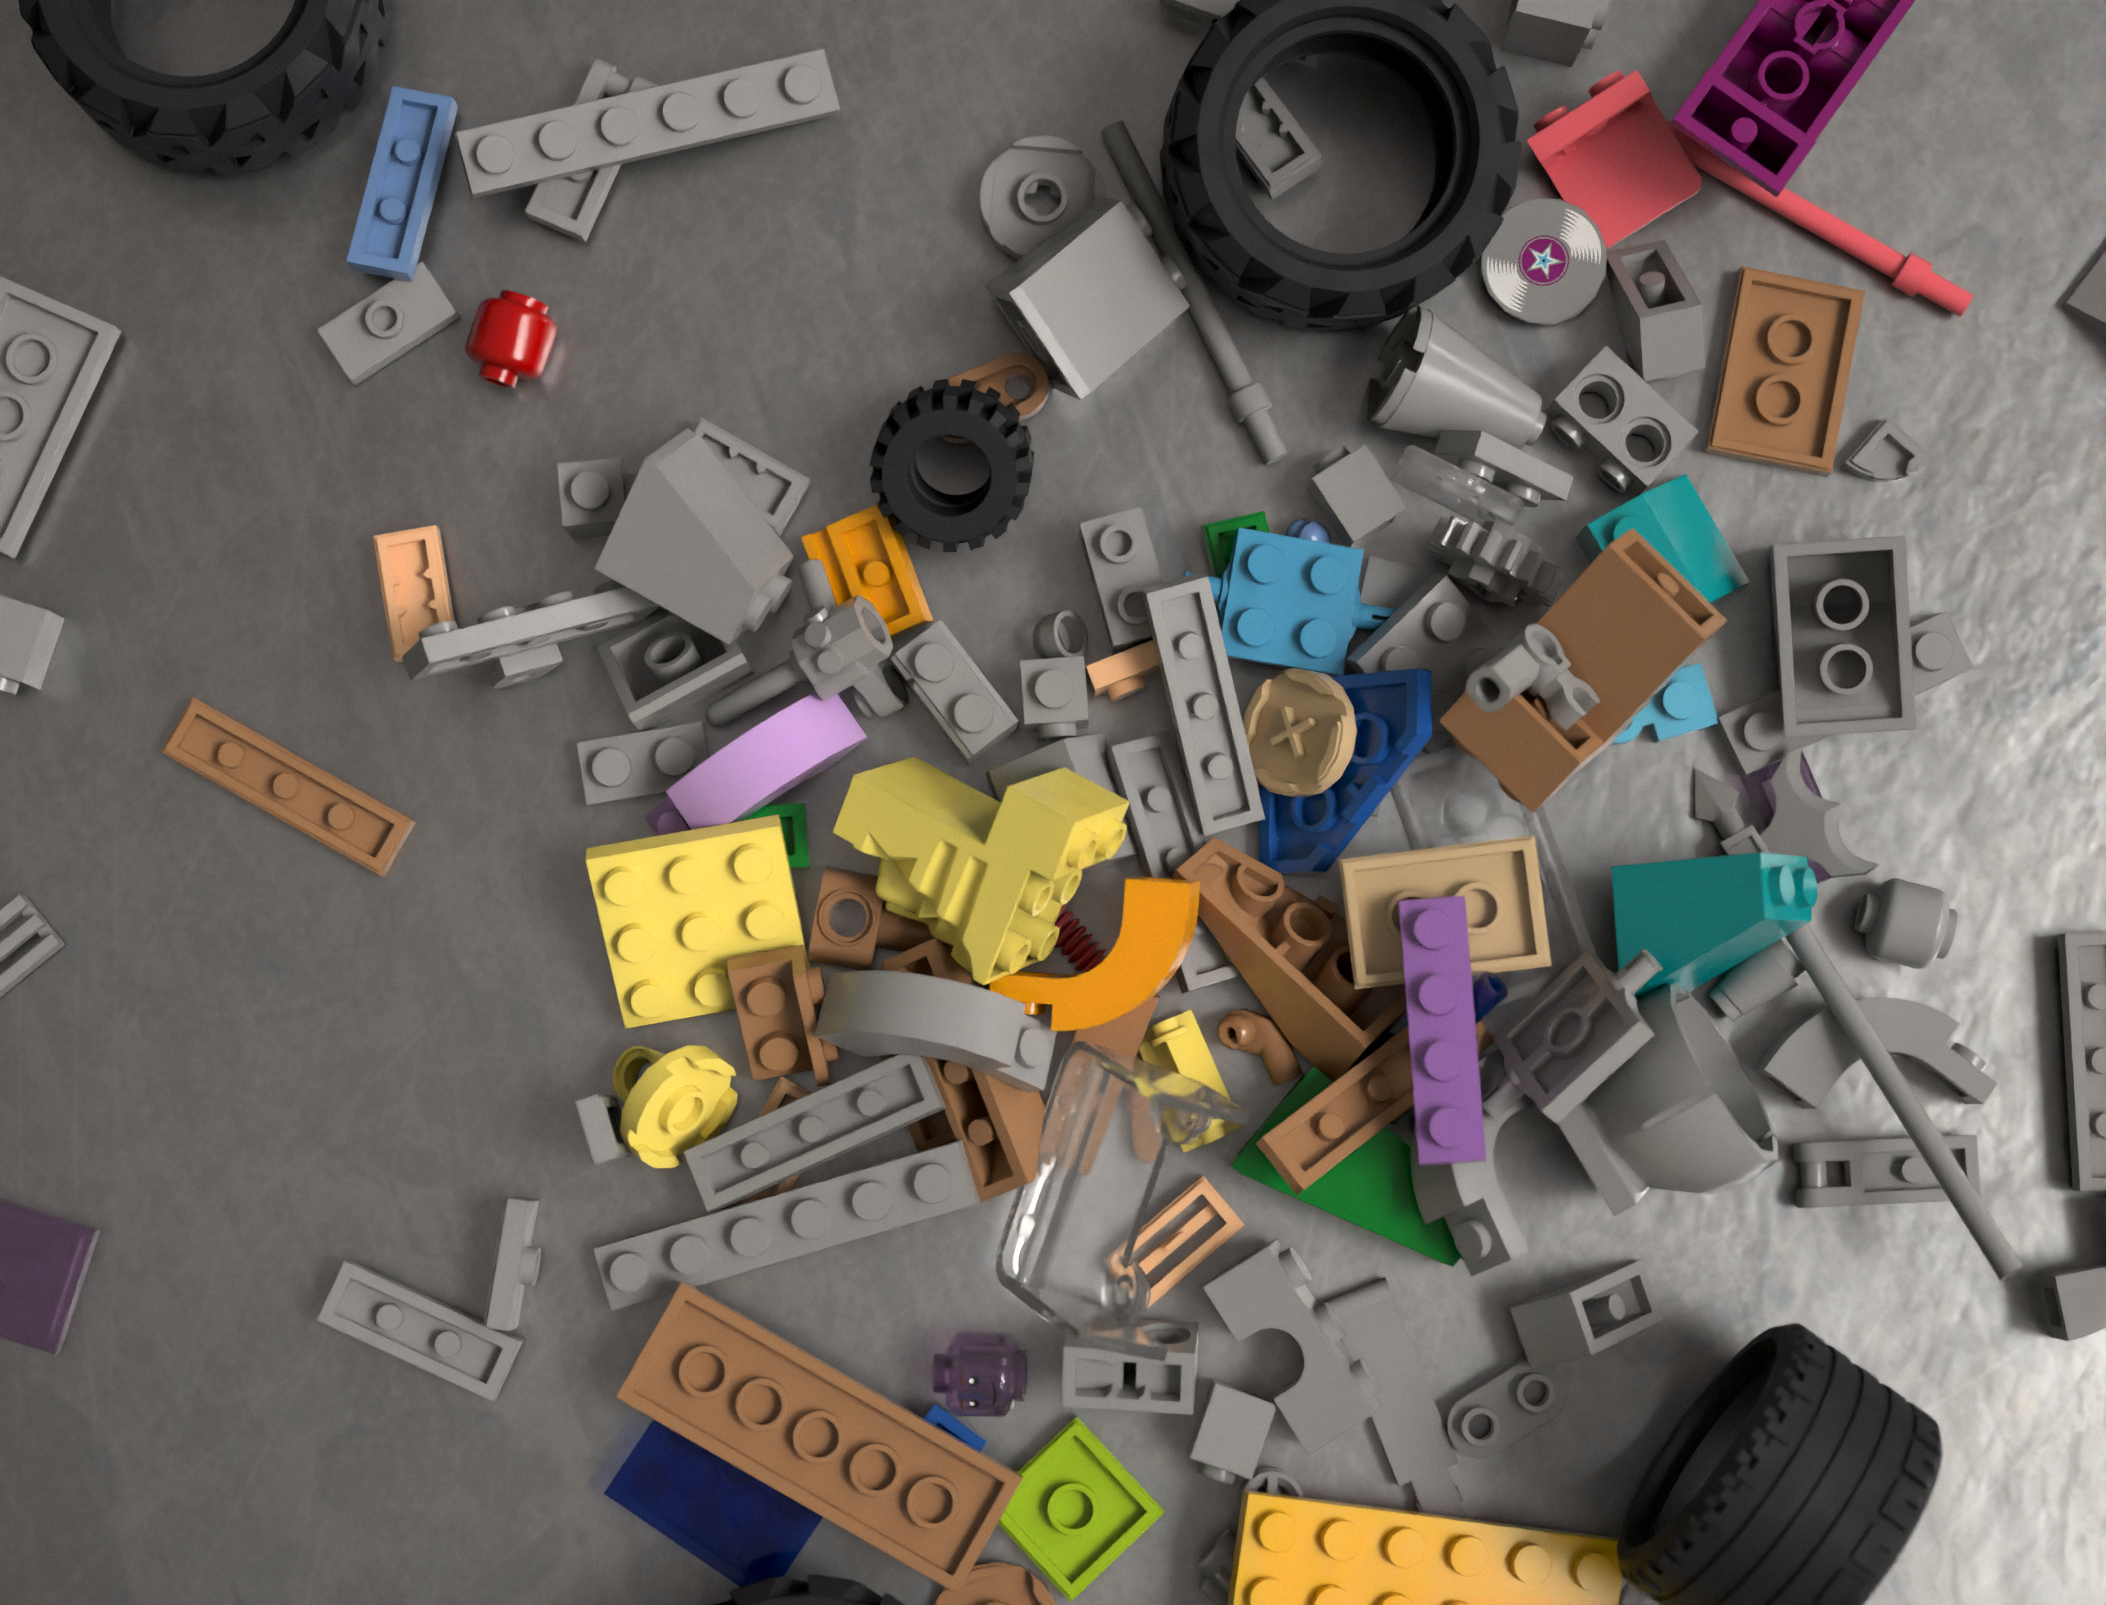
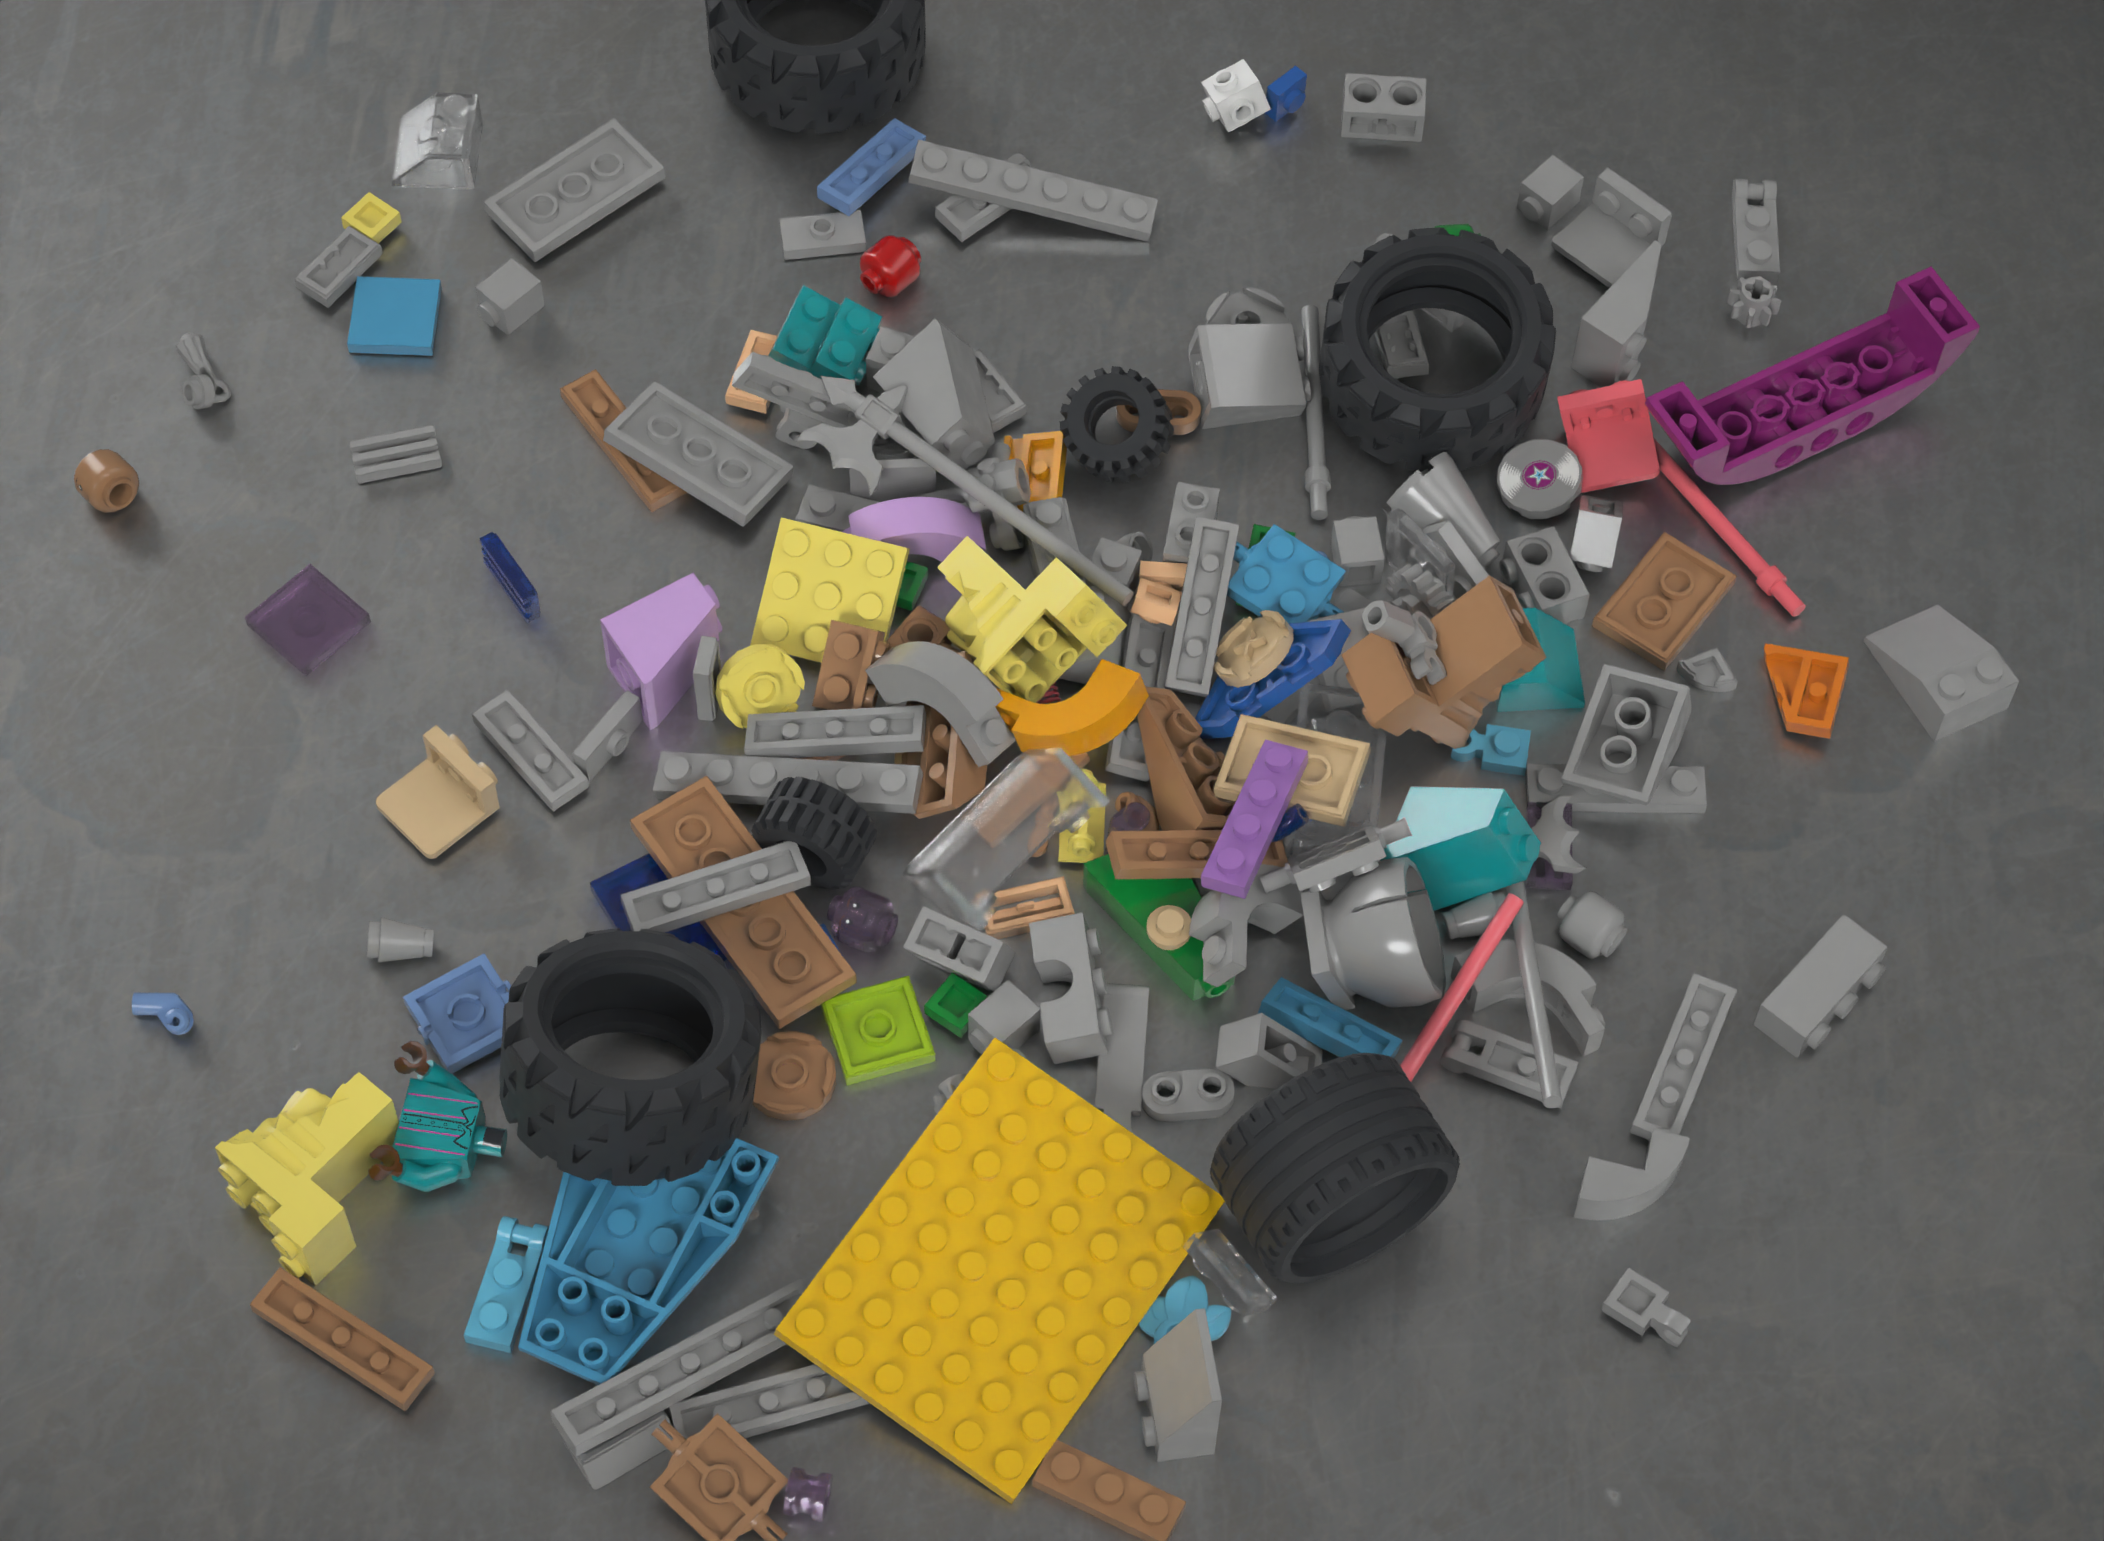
camera: 25 degrees right, 25 degrees down
none -> tan bracket [376,725,500,859]
none -> clear blue tile [479,532,541,623]
none -> lavender slope [600,572,722,730]
none -> light grey plate [603,381,794,527]
none -> light grey plate [620,841,811,933]
none -> black tyre [751,777,877,889]
none -> teal plate [768,285,882,386]
none -> light grey piece [796,376,1134,606]
none -> green plate [924,973,988,1038]
none -> arm [1104,802,1150,855]
none -> light nougat plate [1130,578,1182,626]
none -> tan plate [1146,905,1191,950]
none -> dark azure plate [1258,977,1403,1059]
none -> coral bar [1400,893,1524,1082]
none -> orange wing [1764,643,1849,739]

